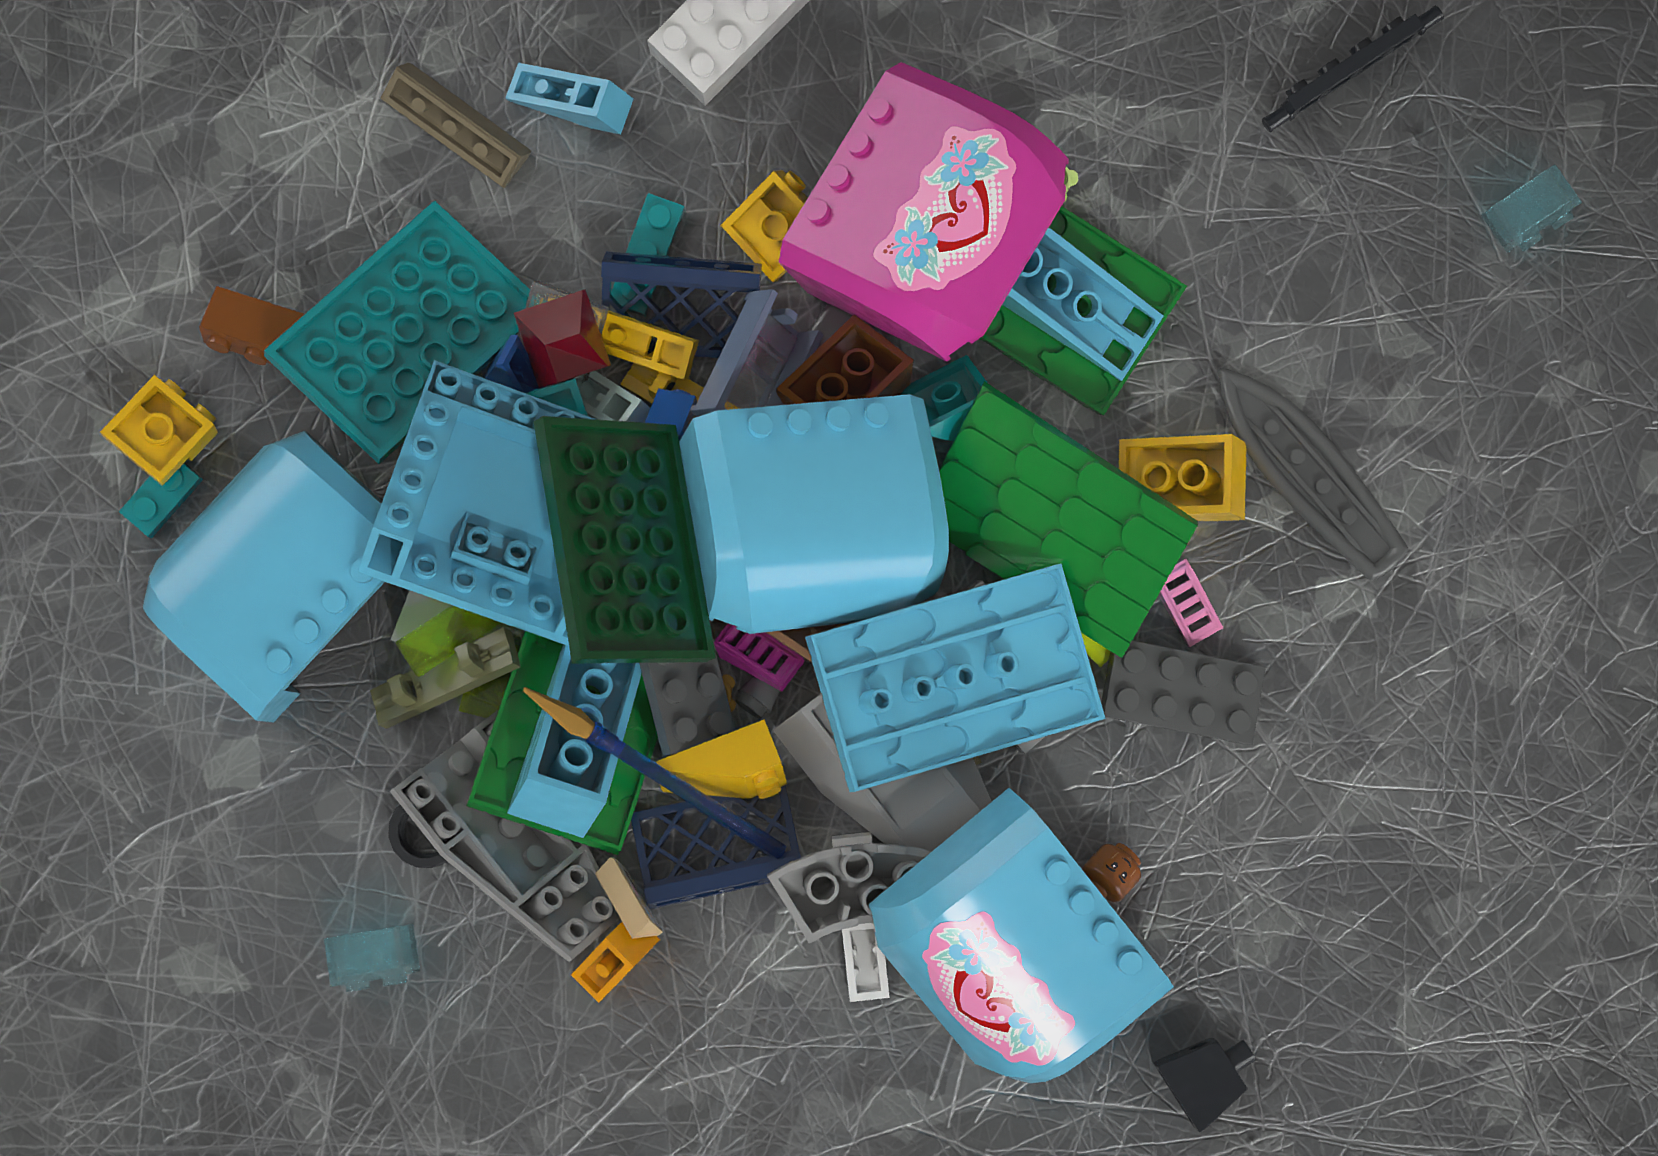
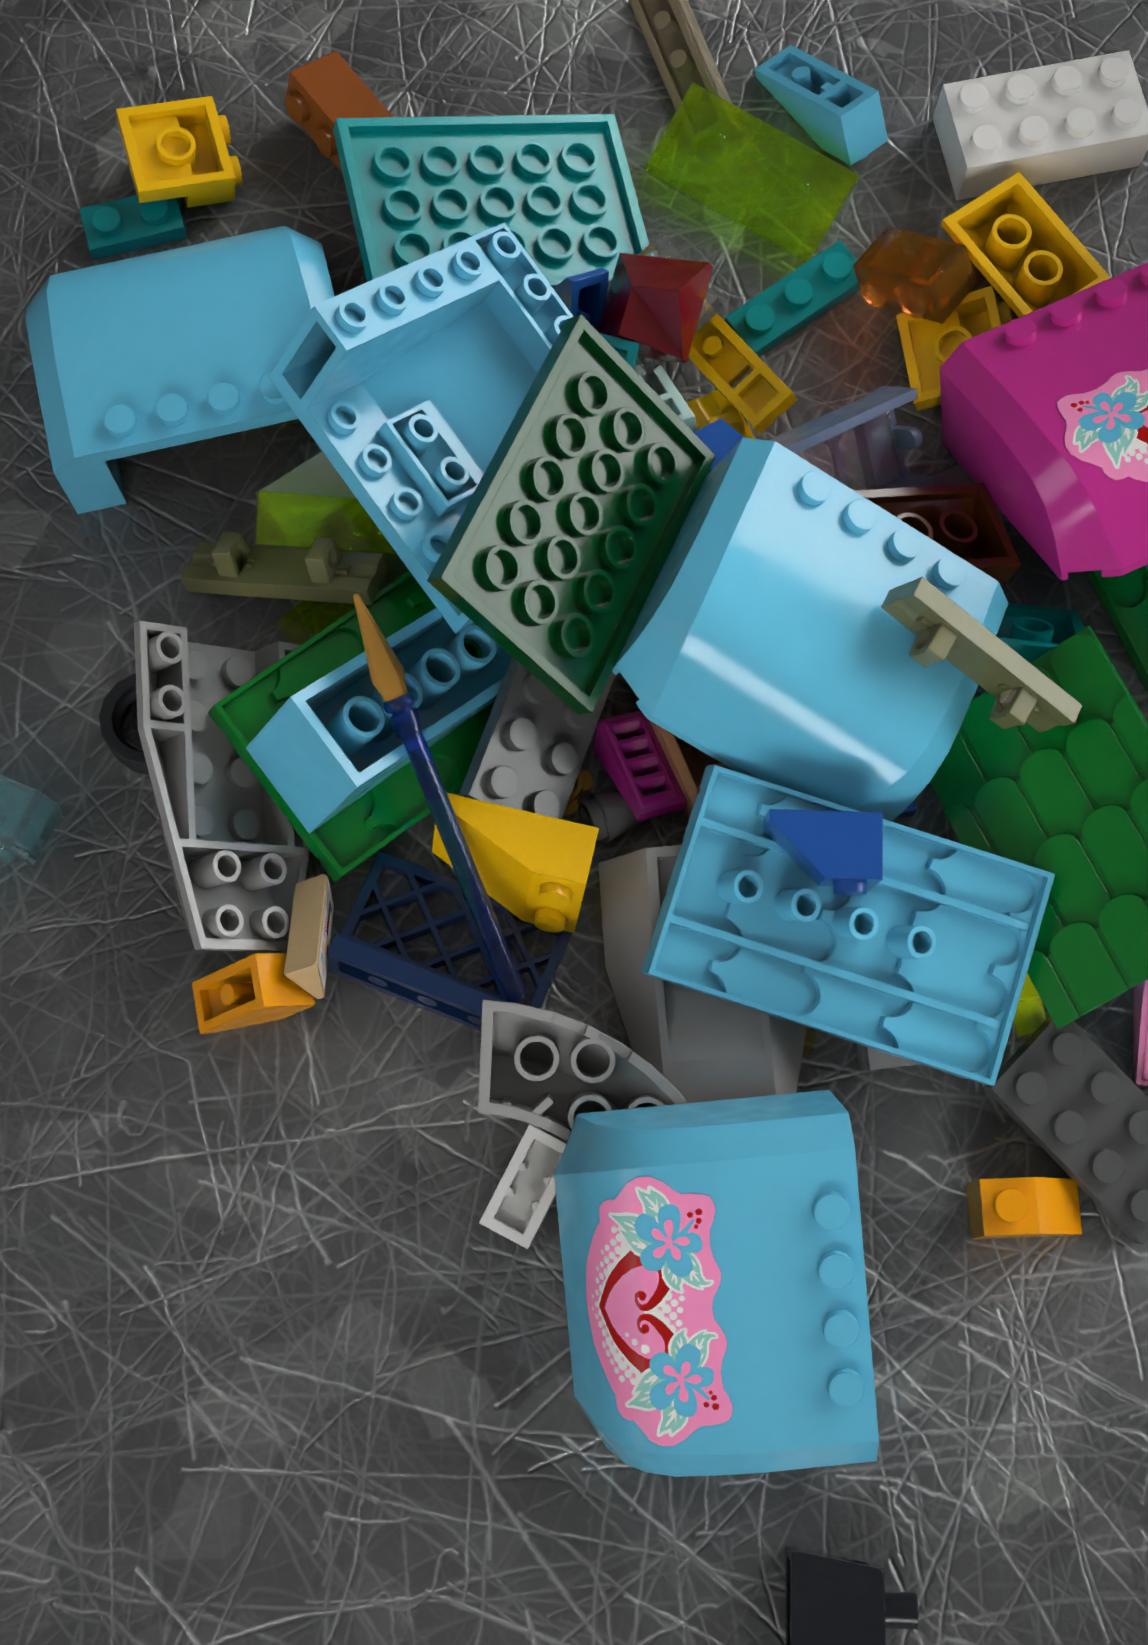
camera: 35 degrees right, 10 degrees down
dark blue fence [601,251,762,361] -> none
dark orange head [1082,843,1141,902] -> none
none -> clear neon green tile [644,82,860,263]
none -> blue slope [763,809,883,896]
none -> clear orange brick [853,226,977,324]
none -> olive hinge [881,577,1082,732]
none -> yellow slope [941,172,1111,317]
none -> light orange slope [966,1177,1082,1239]

